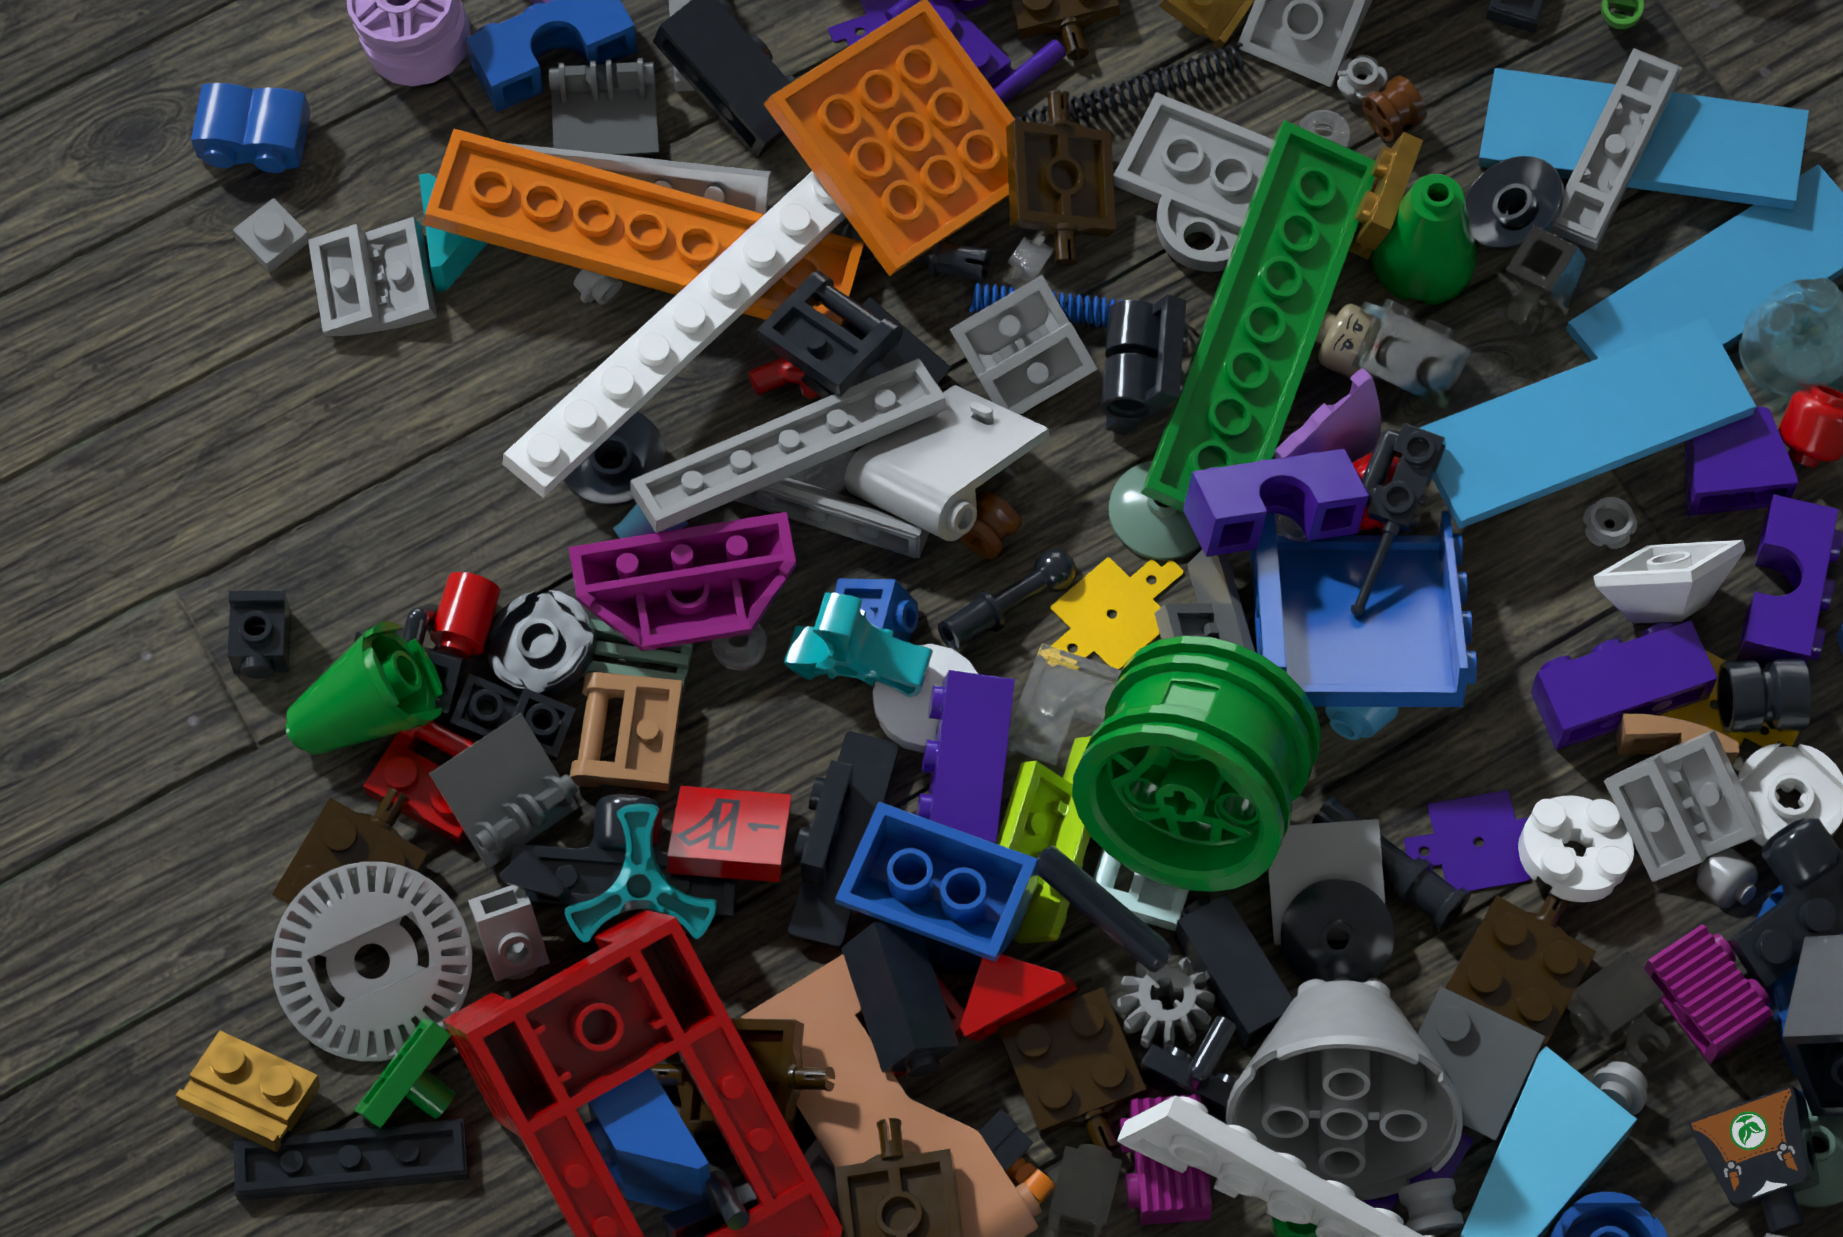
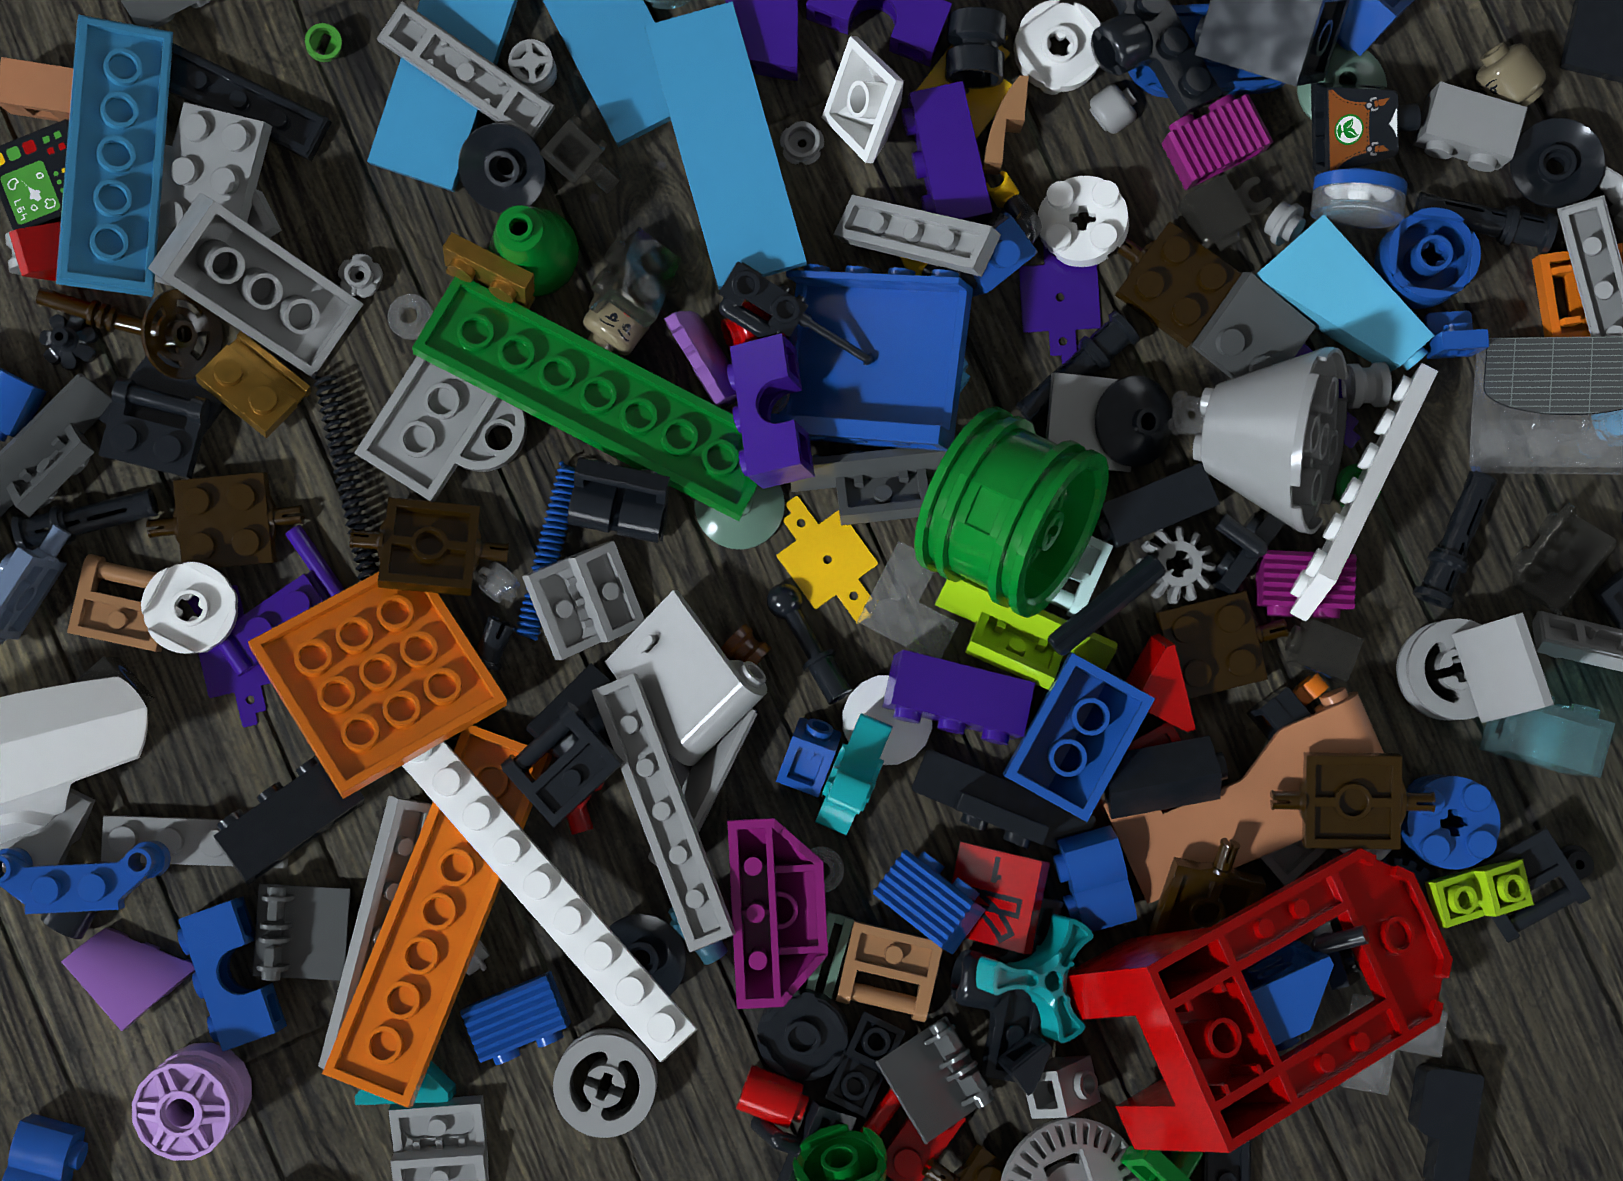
camera: 80 degrees left, 20 degrees up
reddish brown wheel [1361,76,1427,142] -> none
light grey slope [1604,729,1763,882] -> none
none -> blue brick [460,971,571,1065]
none -> light grey wheel [508,39,557,94]
none -> light grey wheel [553,1028,658,1138]
none -> light grey plate [833,195,1001,277]
none -> blue brick [873,849,986,954]
none -> torso [900,171,1042,297]
none -> blue brick [1053,825,1137,932]
none -> clear piece [1310,168,1408,228]

